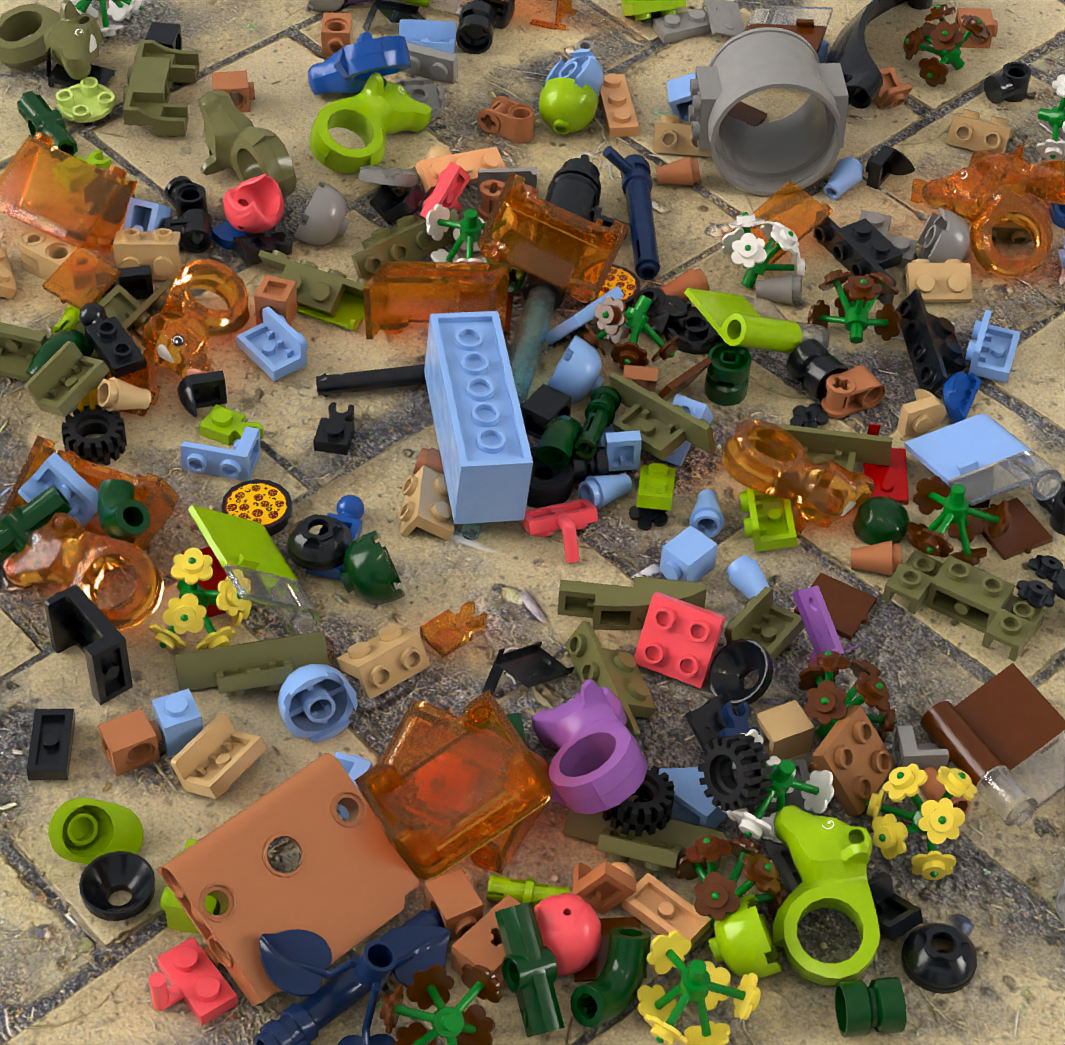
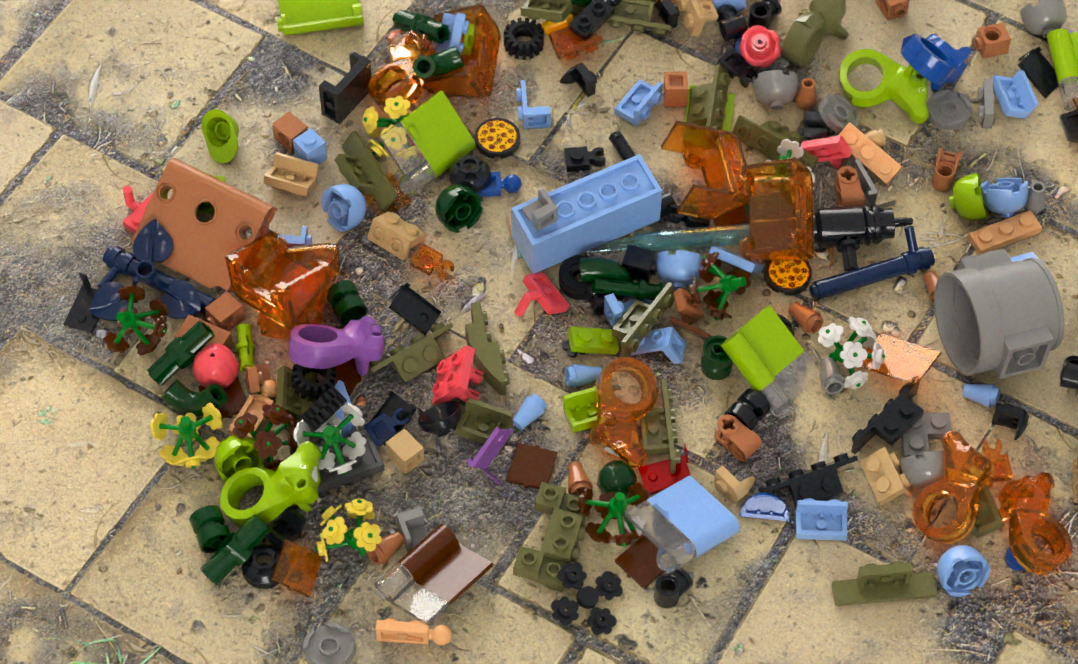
camera: 75 degrees right, 10 degrees up
black plate [27,709,76,780] -> none
black piece [79,851,156,921] -> none
tan cone [97,377,151,411] -> none
clear orange animal [141,259,250,379] -> none
lime plate [199,404,264,446] -> none
black wheel [456,1,496,54] -> none
light blue cone [578,473,632,510] -> none
black plate [629,288,688,337] -> none
light blue brick [659,525,718,582] -> none
black plant [790,403,829,428] -> none
reddish brown plant [798,650,897,742] -> none
reddish brown plant [807,269,901,344] -> none
medium nougat plate [808,705,896,816] -> none
none -> dark green piece [200,514,271,585]
none -> clear orange piece [272,539,323,597]
none -> light grey panel [523,188,558,232]
none -> nougat cone [794,78,817,110]

